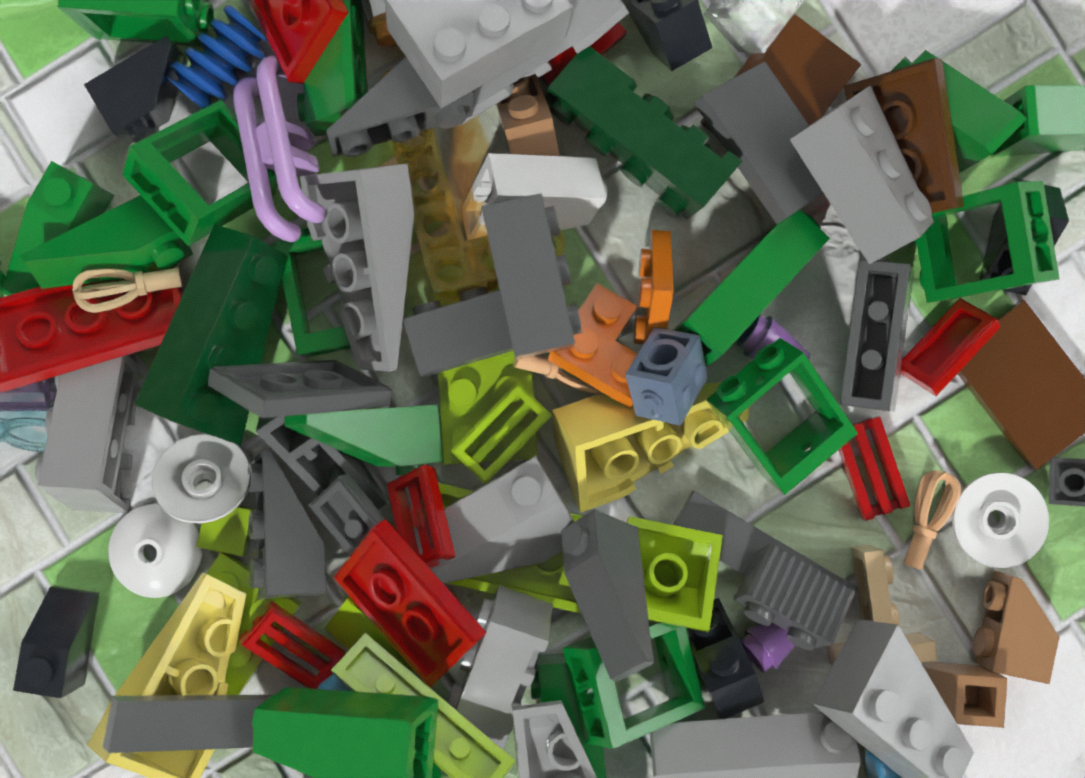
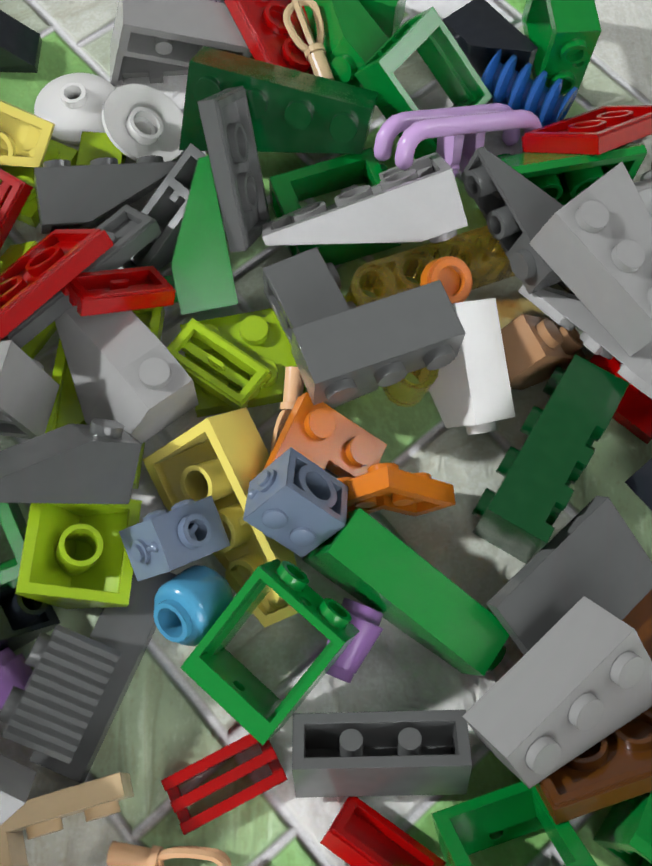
camera: 75 degrees right, 20 degrees down
none -> sand blue head [119,495,231,581]
none -> dark azure head [153,565,233,647]
none -> orange tile [420,256,473,304]

